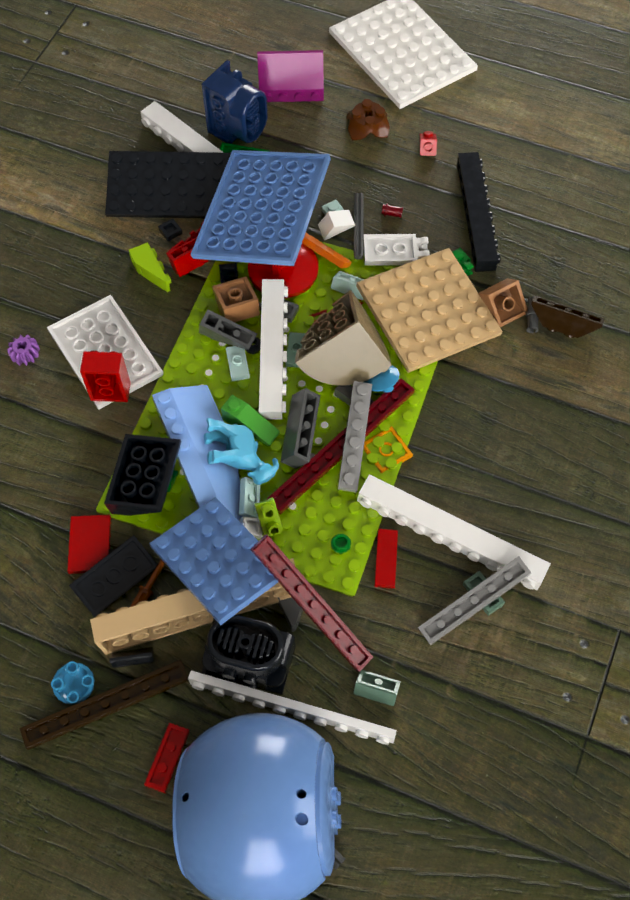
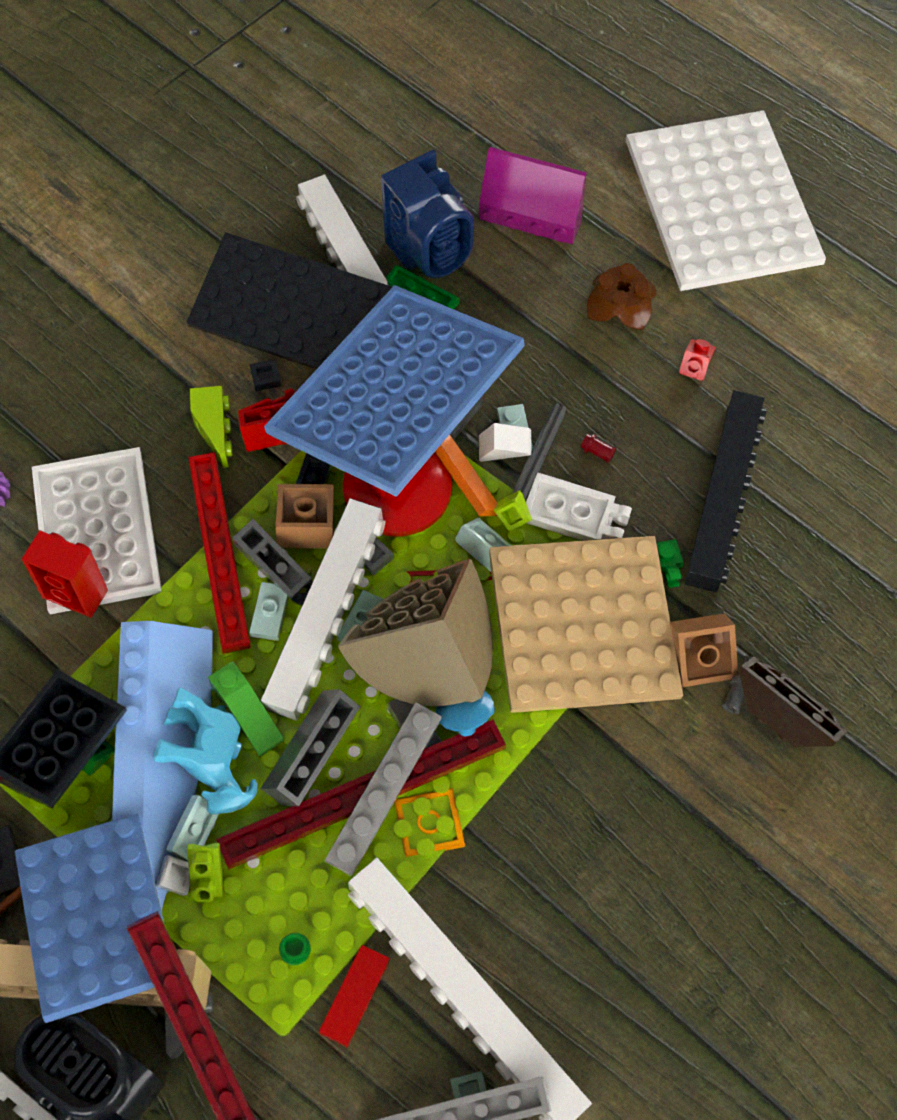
camera: 20 degrees right, 0 degrees up
none -> red tile [188,452,251,654]
none -> lime slope [494,490,532,531]

